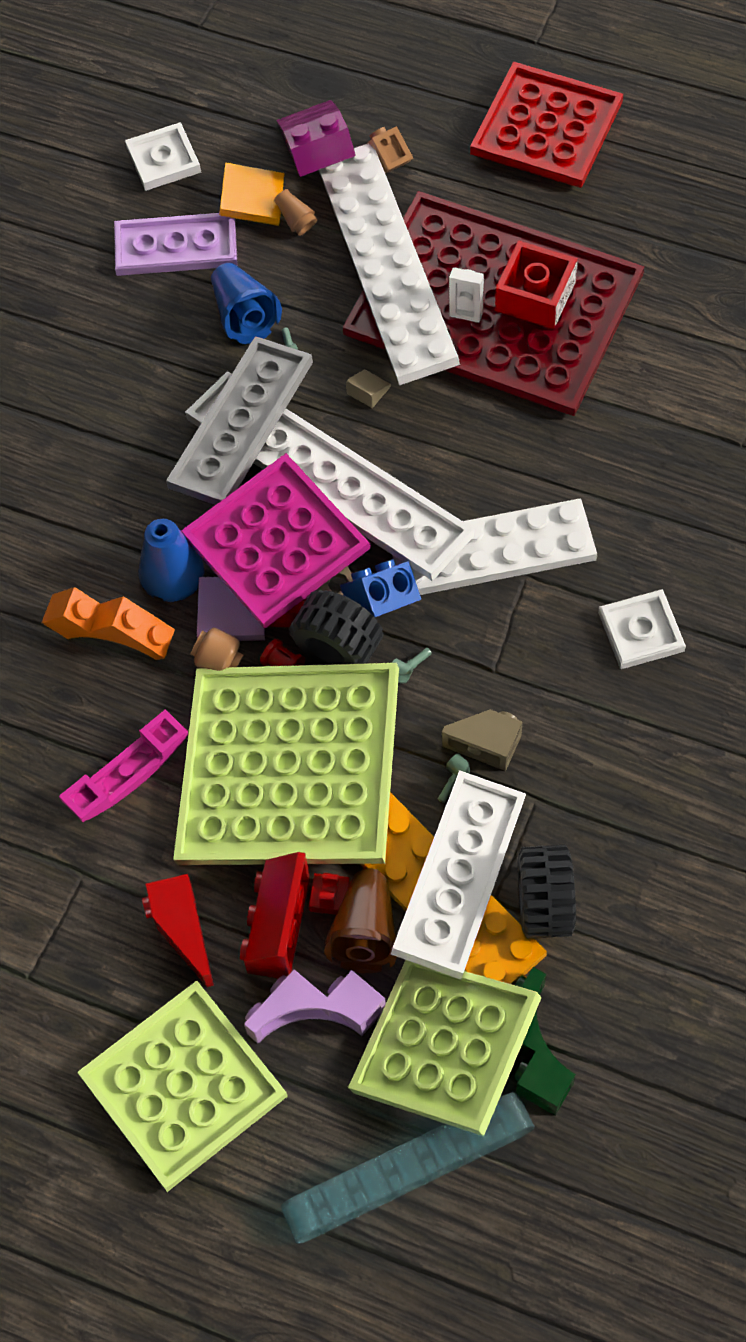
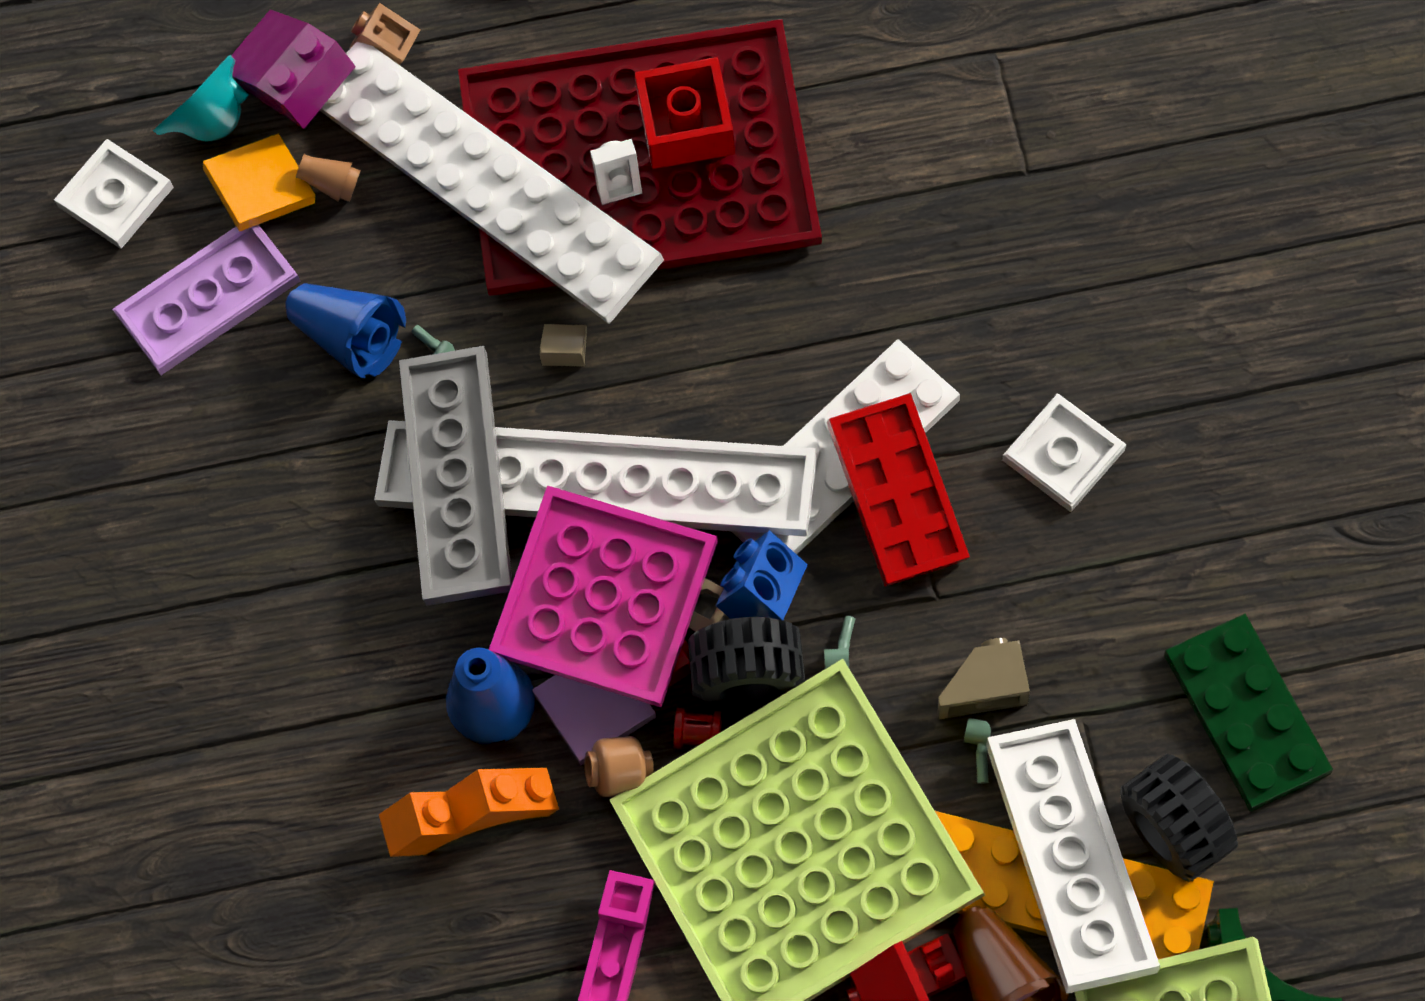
camera: 30 degrees left, 5 degrees up
none -> teal hat [153,55,249,141]
none -> red plate [826,393,970,587]
none -> dark green plate [1164,614,1333,812]

